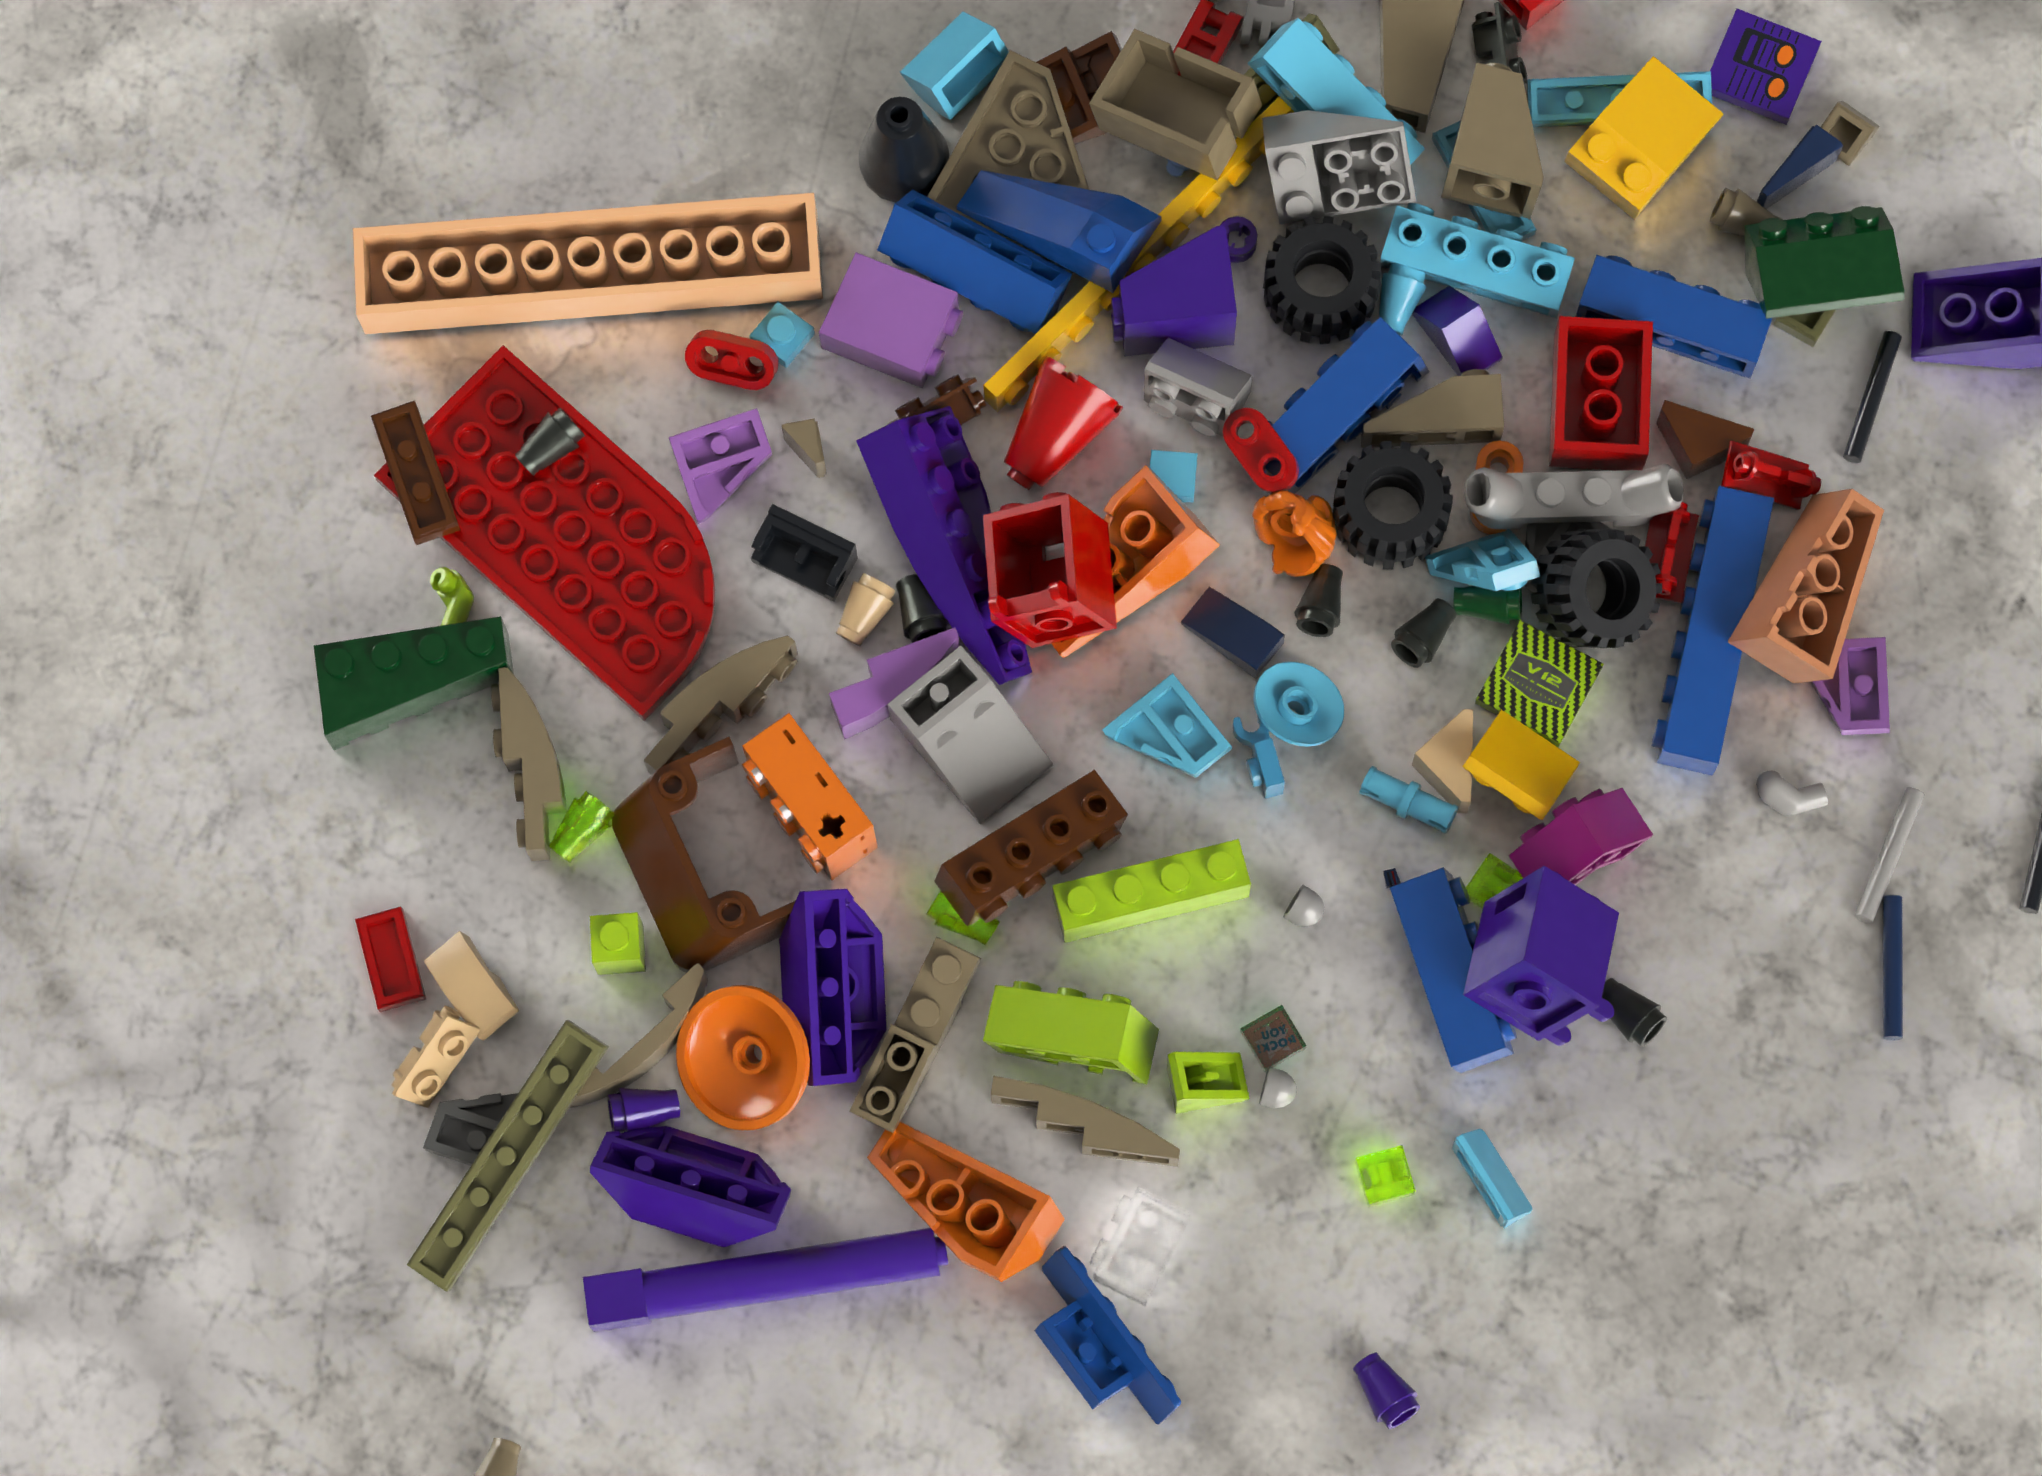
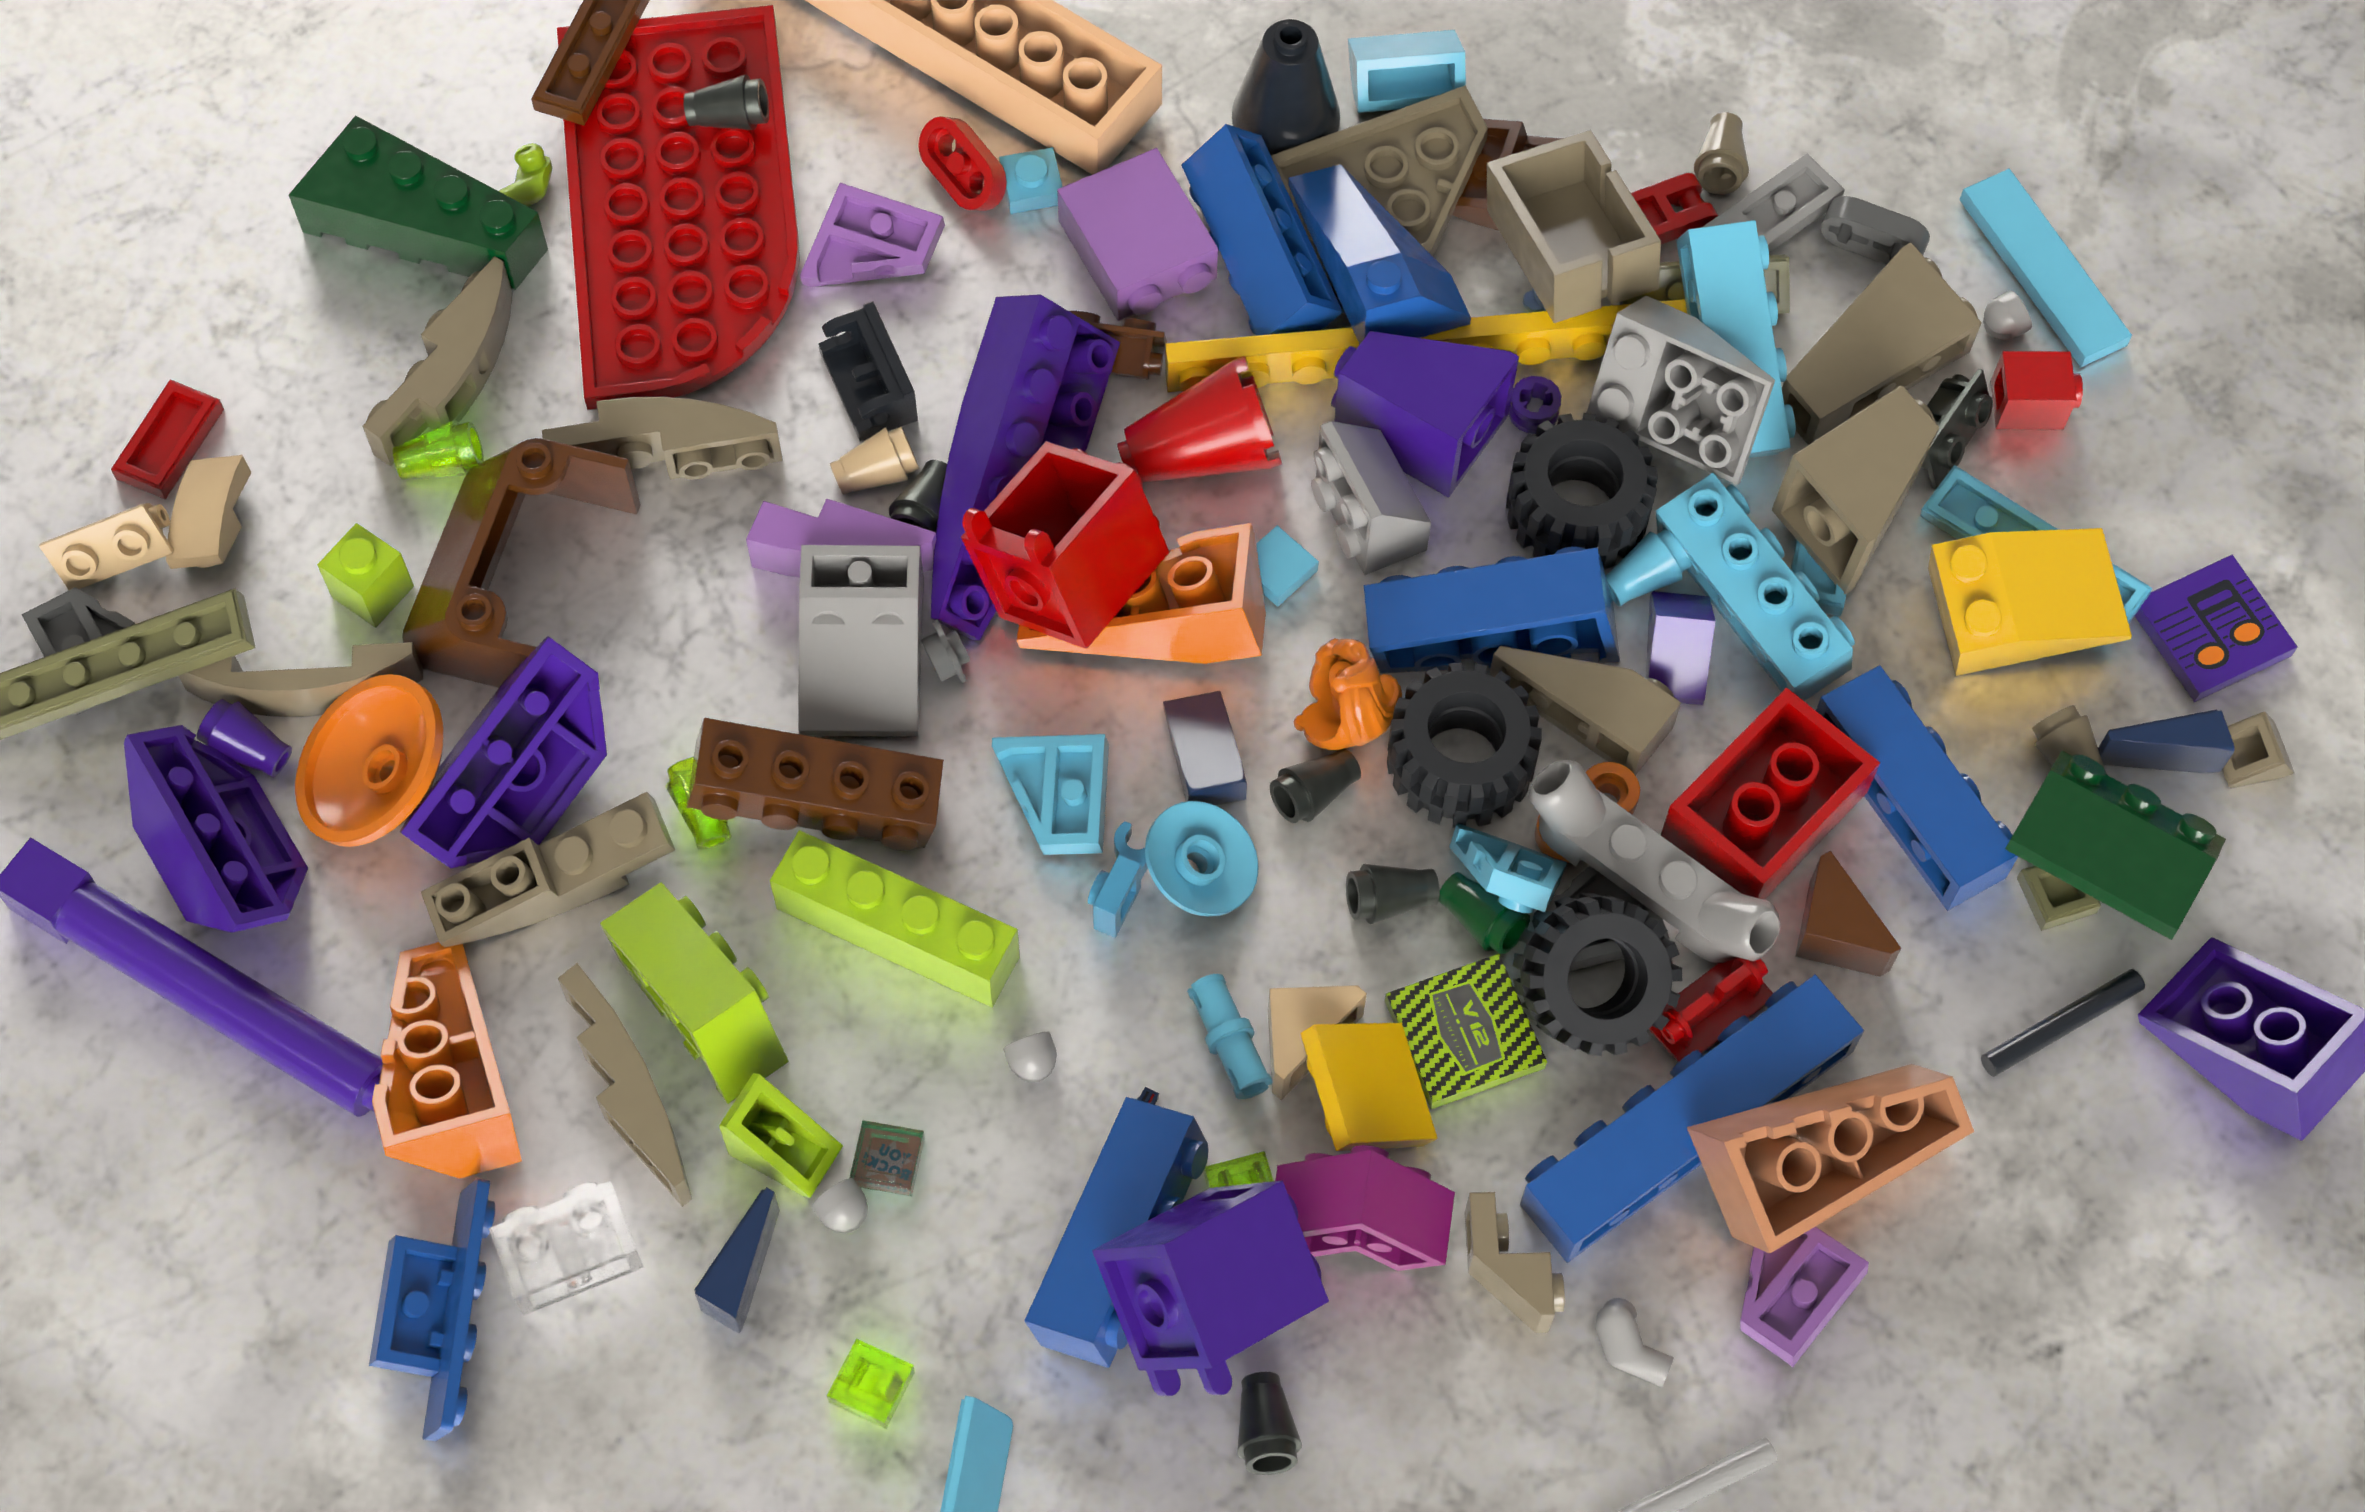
camera: 35 degrees right, 10 degrees down
orange piece [742,713,878,881] -> none
dark tan slope [781,418,827,478] -> none
red plate [1223,408,1299,494] -> none
red hinge [1721,441,1821,510] -> none
none -> dark blue slope [694,1187,780,1333]
none -> dark grey plate [921,620,971,684]
none -> dark tan slope [1464,1192,1565,1333]

